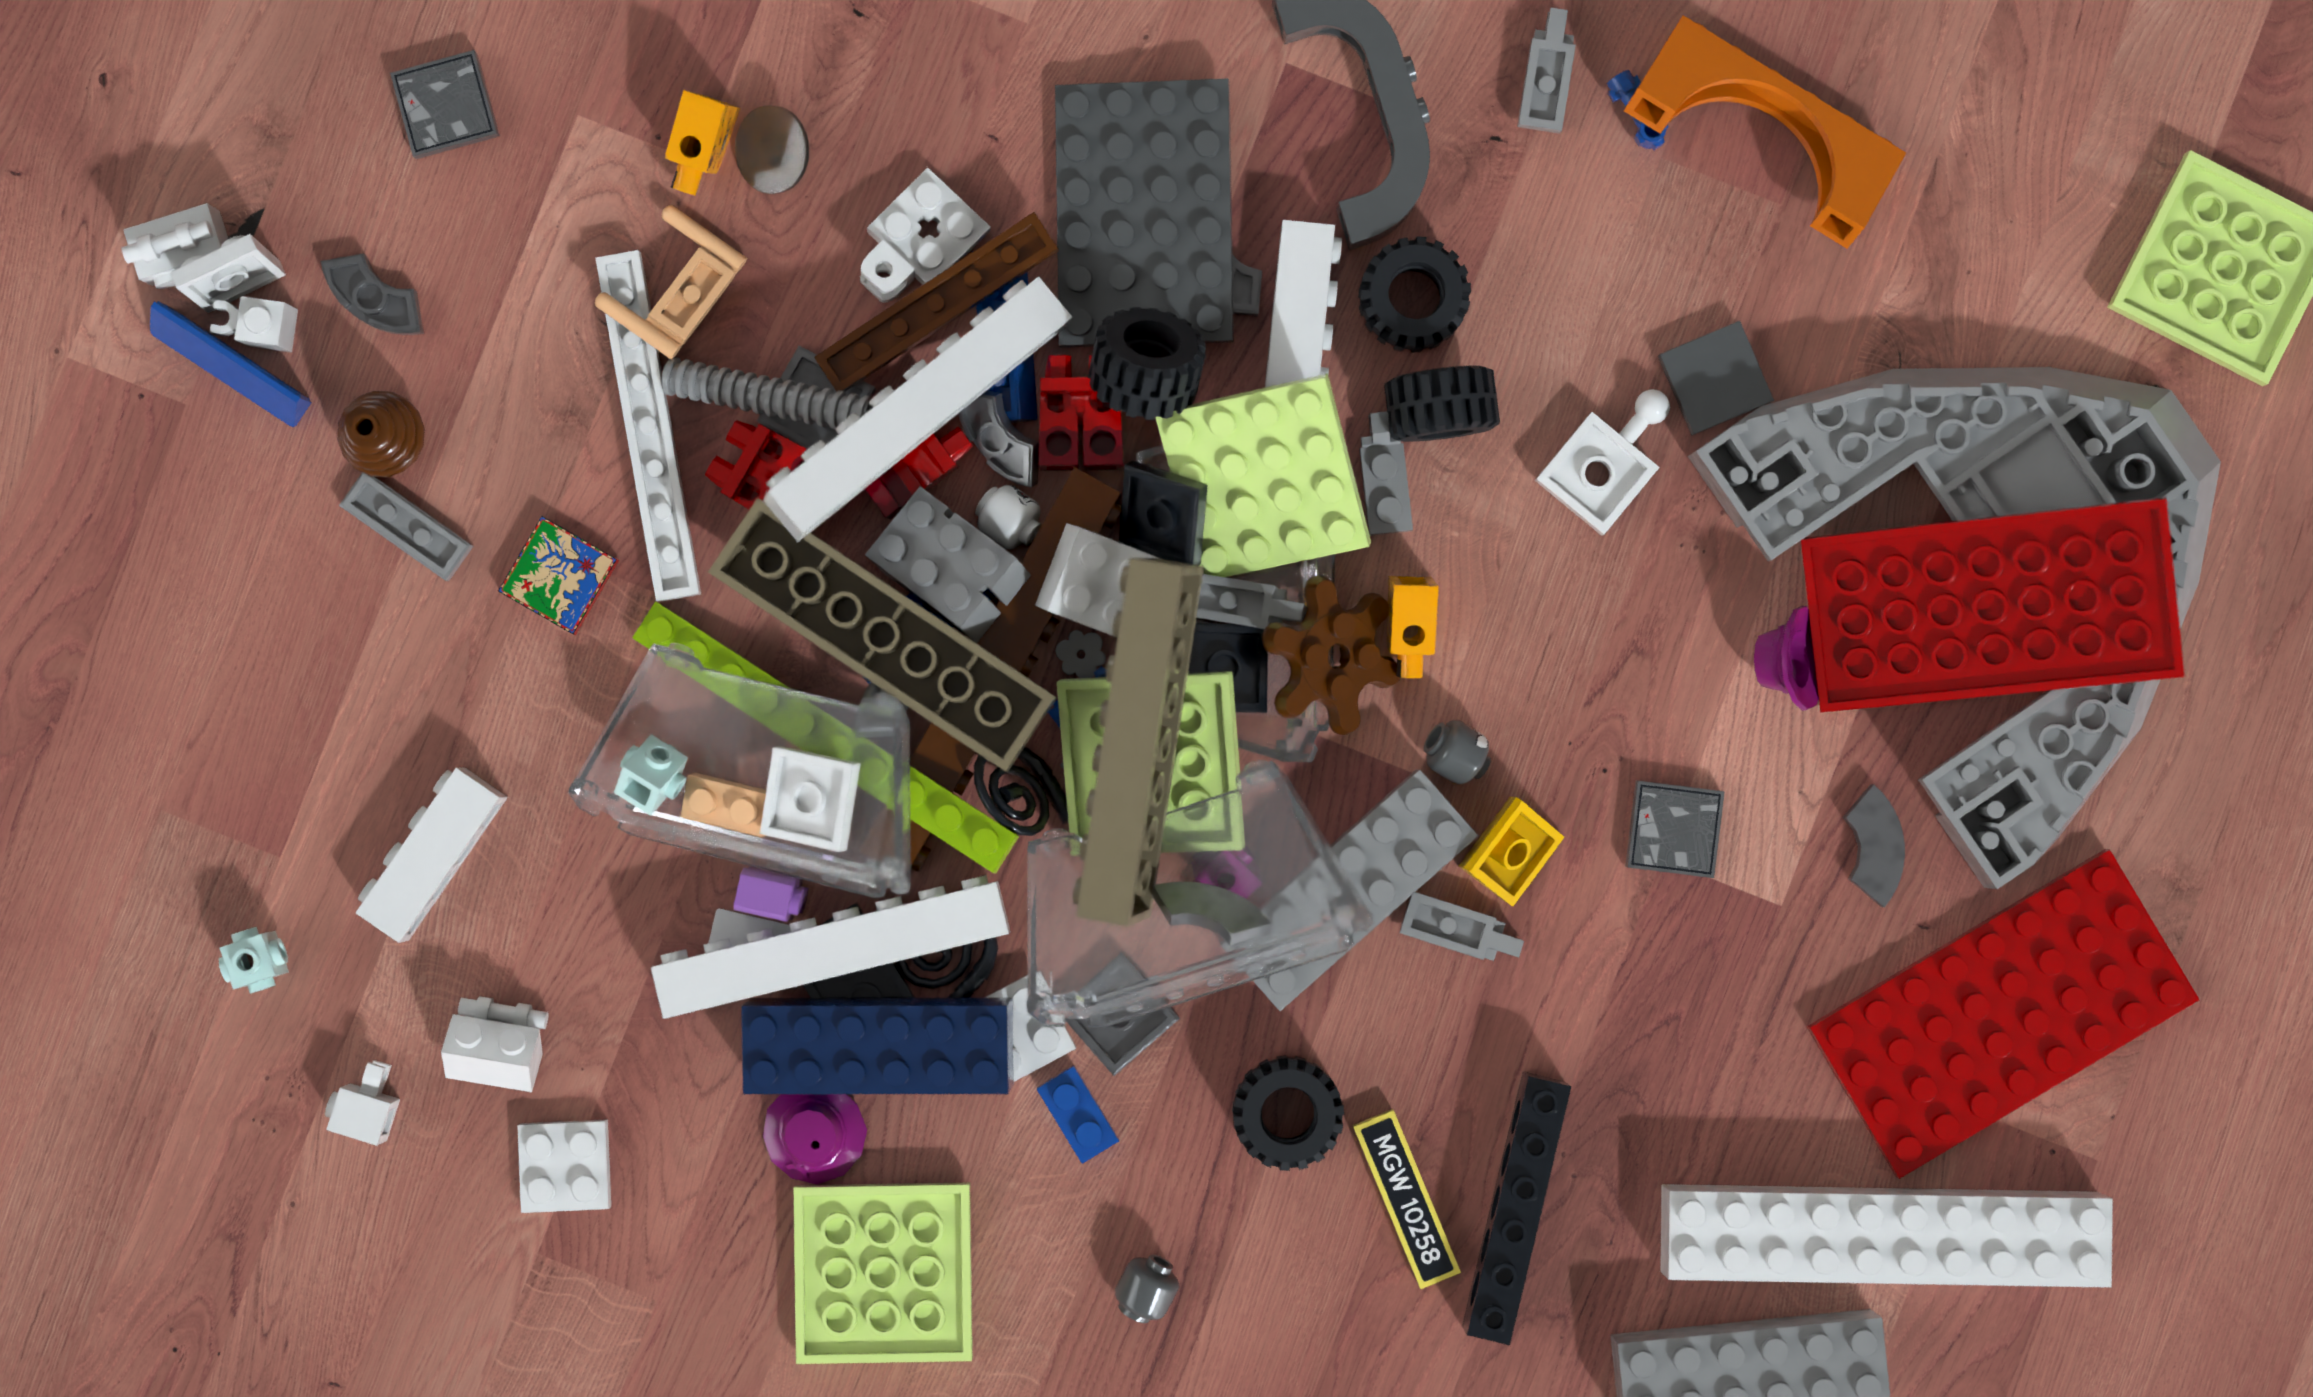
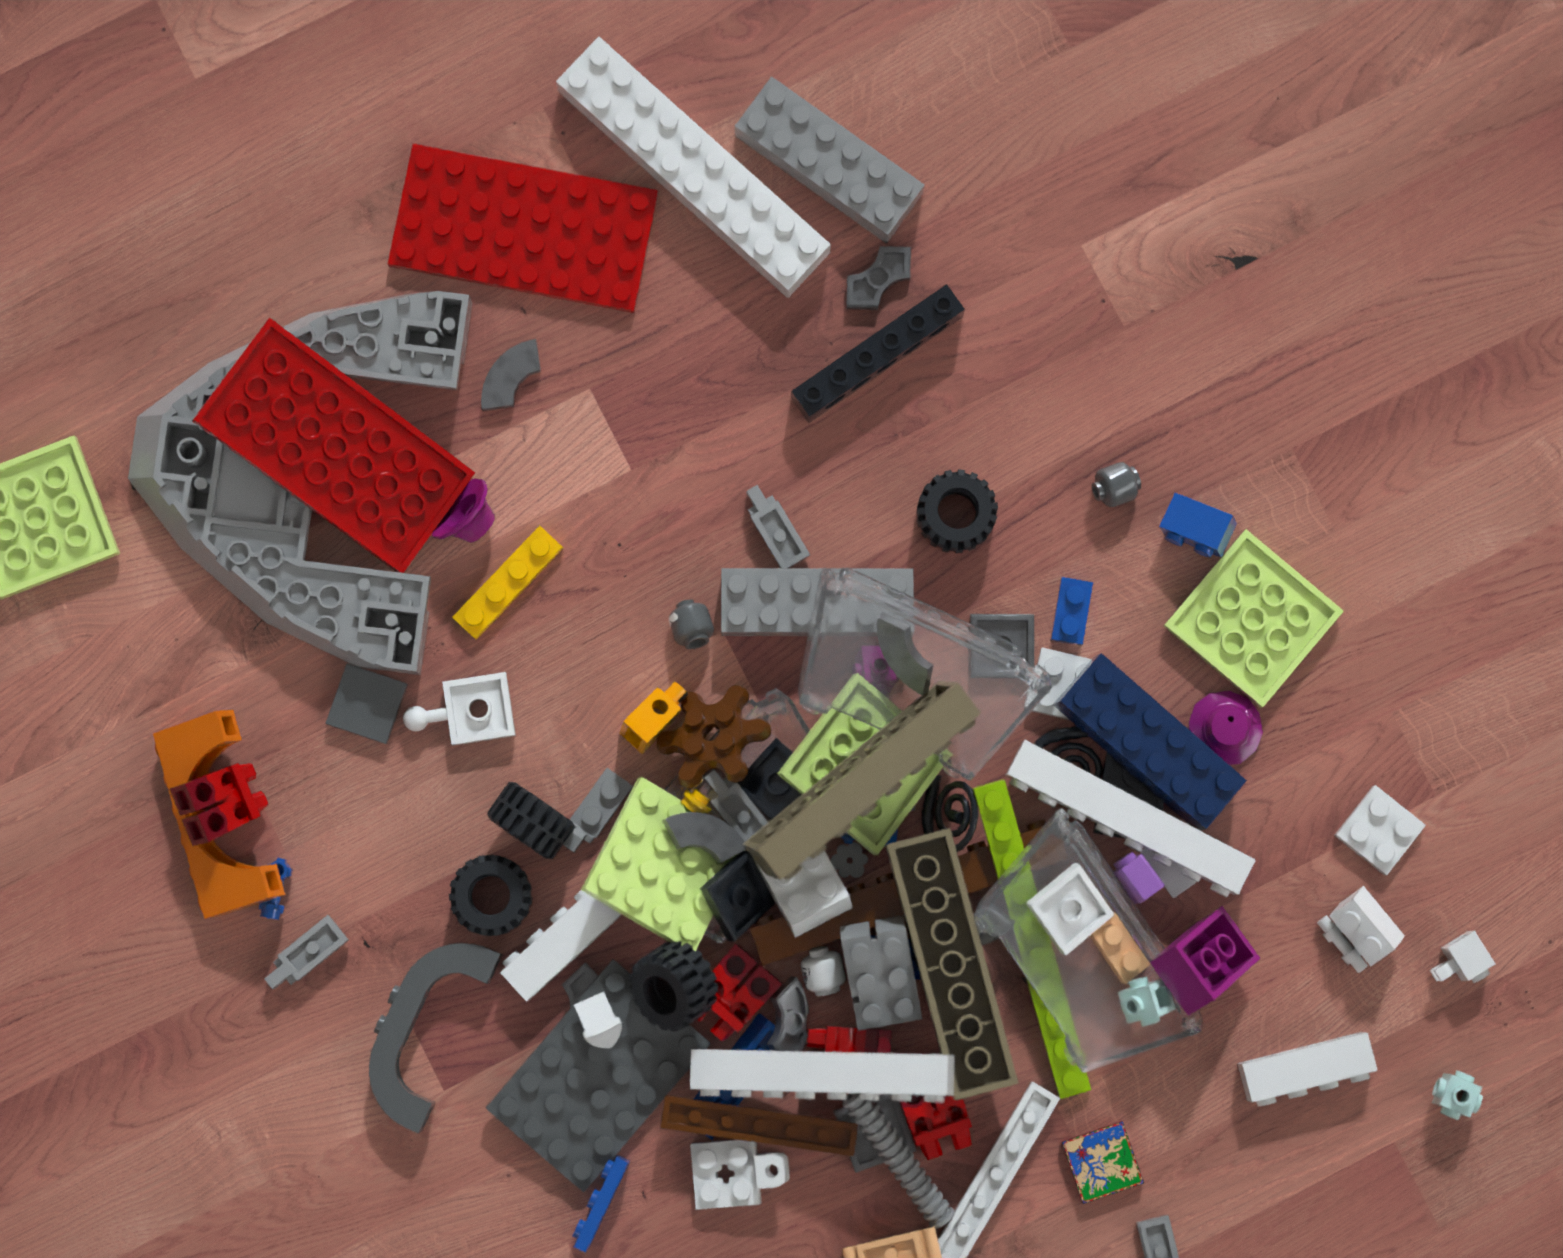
camera: 140 degrees left, 5 degrees down
tile [1352,1109,1461,1289] -> none
yellow slope [1458,797,1565,907] -> none
tile [1625,781,1725,878] -> none
none -> hips [169,763,269,846]
none -> yellow plate [452,526,564,640]
none -> blue plate [572,1156,630,1253]
none -> white tile [574,992,622,1048]
none -> flat silver tile [662,812,745,864]
none -> yellow plate [681,788,711,813]
none -> flat silver tile [846,246,911,310]
none -> magenta brick [1150,906,1260,1016]
none -> blue brick [1159,493,1237,558]

